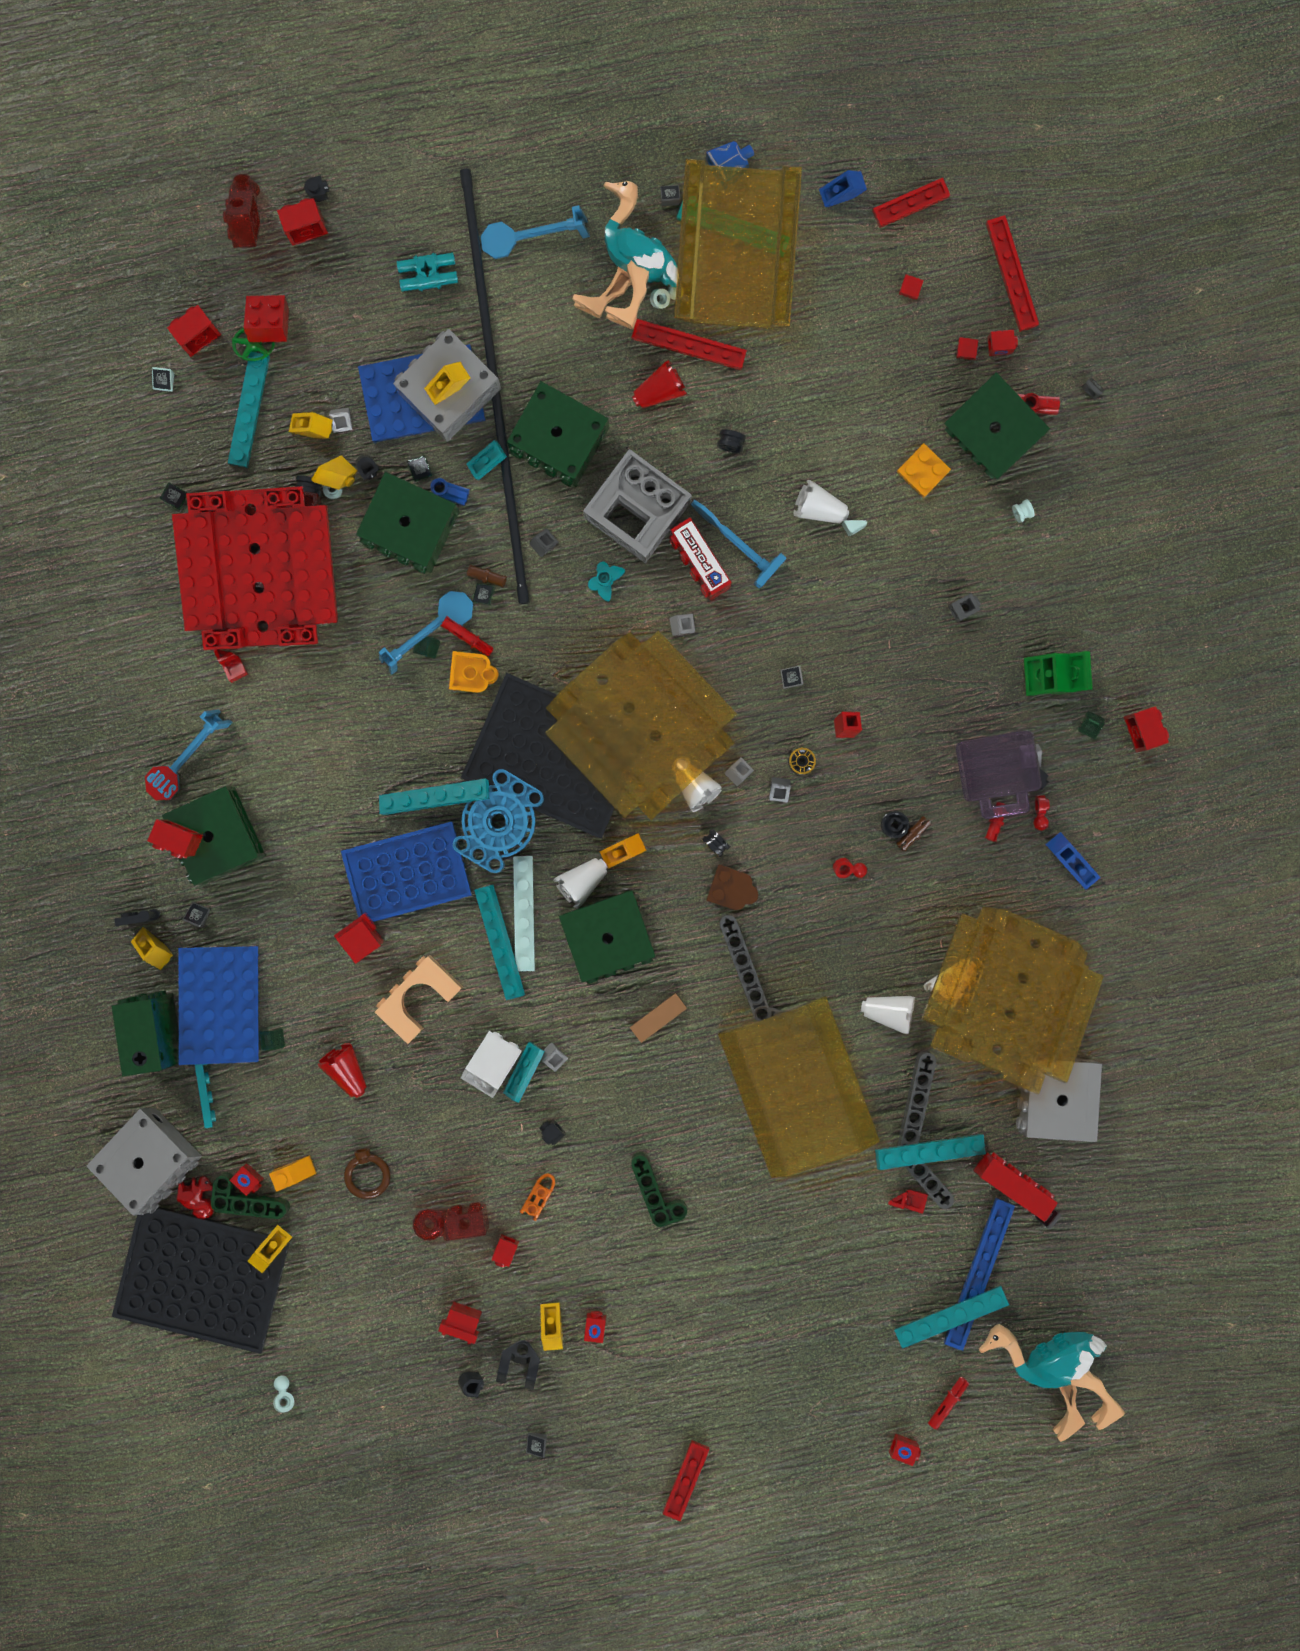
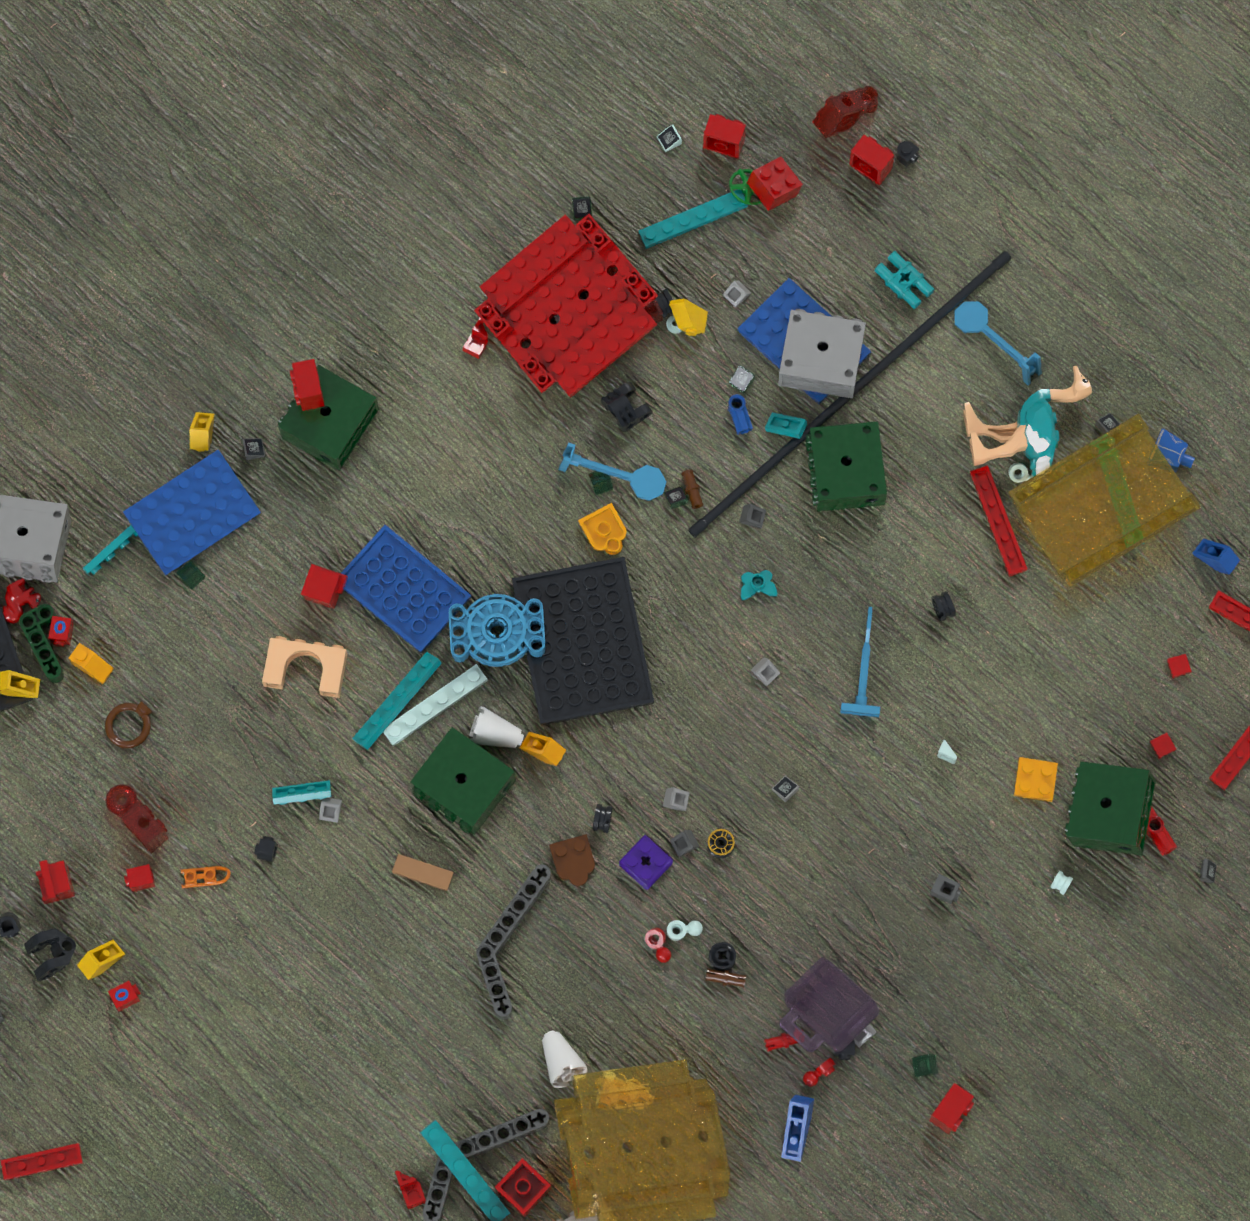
camera: 60 degrees right, 15 degrees down
dark green gear [111,990,179,1077] -> none
black plate [114,909,160,926] -> none
dark azure piece [145,709,232,800] -> none
yellow slope [289,412,332,439] -> none
red cone [318,1042,367,1098] -> none
black plate [355,455,380,480] -> none
dark green gear [356,472,460,574] -> none
teal plate [379,778,490,815] -> none
yellow slope [424,362,471,405] -> none
red axle [440,616,494,656] -> none
white slope [461,1031,522,1098] -> none
clear yellow slope [545,631,737,820] -> none
light grey piece [583,449,692,564] -> none
dark green beam [631,1152,687,1227] -> none
red cone [632,360,687,408] -> none
brick [669,518,732,601] -> none
white cone [672,758,722,812] -> none
clear yellow slope [718,996,880,1178] -> none
white cone [794,480,849,524] -> none
red brick [834,712,862,738] -> none
red brick [987,330,1018,356] -> none
green bracket [1024,651,1093,696] -> none
none -> red brick [495,1158,552,1218]
none -> black piece [601,381,653,432]
none -> dark purple brick [619,835,673,890]
none -> light aqua plate [666,920,703,941]

